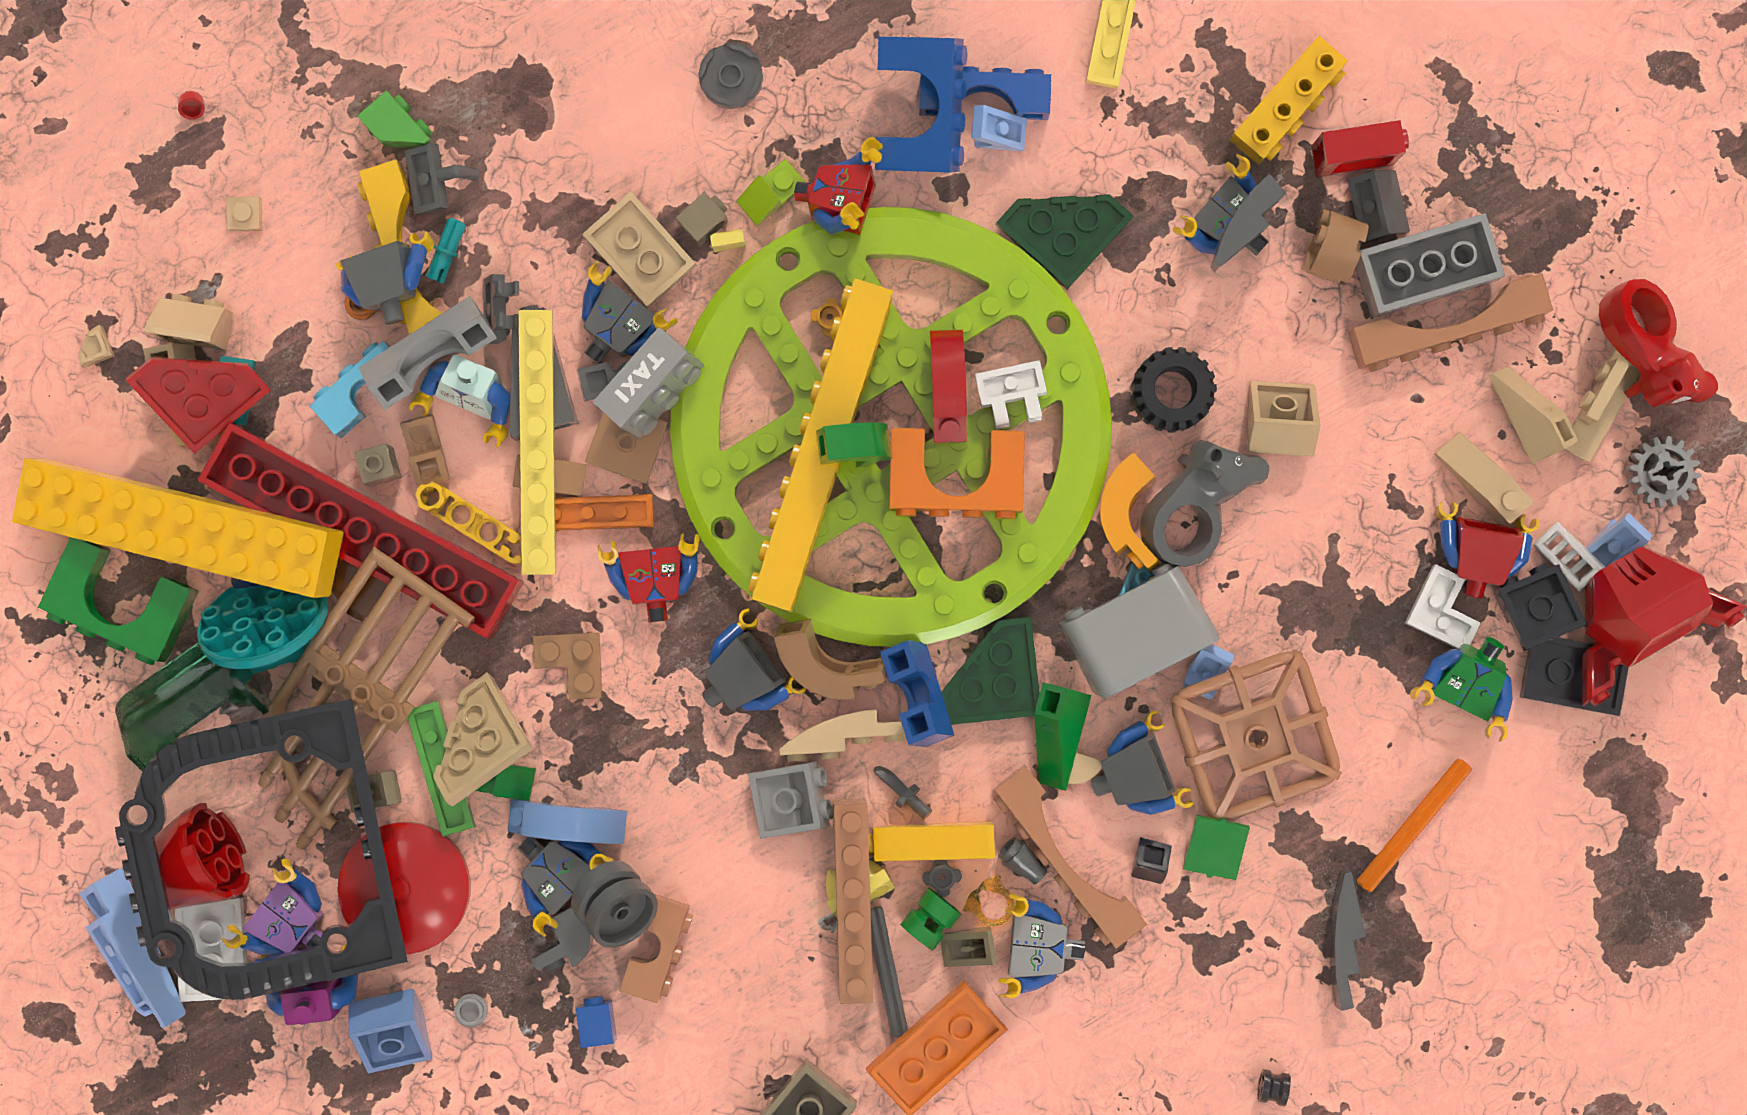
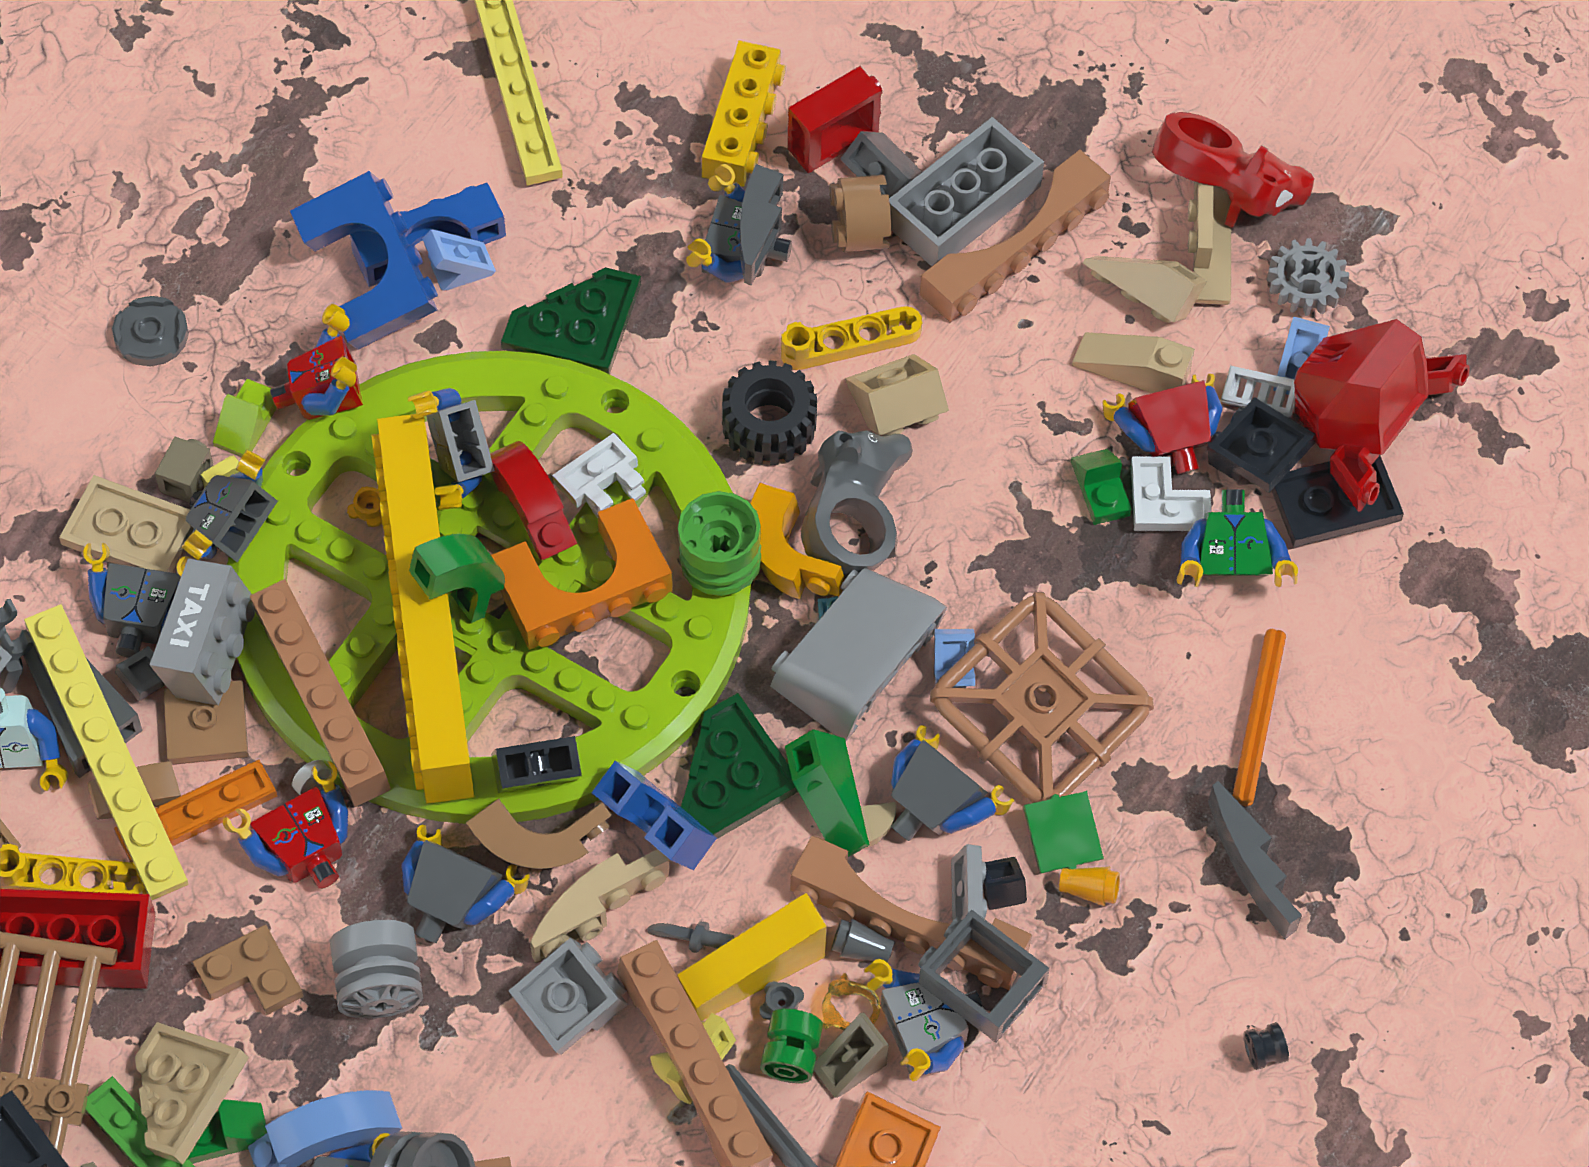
camera: 30 degrees left, 25 degrees down
none -> dark grey torso [181,449,278,562]
none -> nougat arch [250,579,391,807]
none -> white tile [292,760,331,795]
none -> light grey wheel [330,920,423,1018]
none -> torso [408,388,495,510]
none -> black brick [491,736,582,793]
none -> bright green wheel [678,491,761,596]
none -> yellow beam [781,306,922,370]
none -> dark grey window [918,909,1050,1043]
none -> light grey plate [951,844,987,922]
none -> light orange cone [1059,866,1120,906]
none -> green slope [1071,449,1132,525]

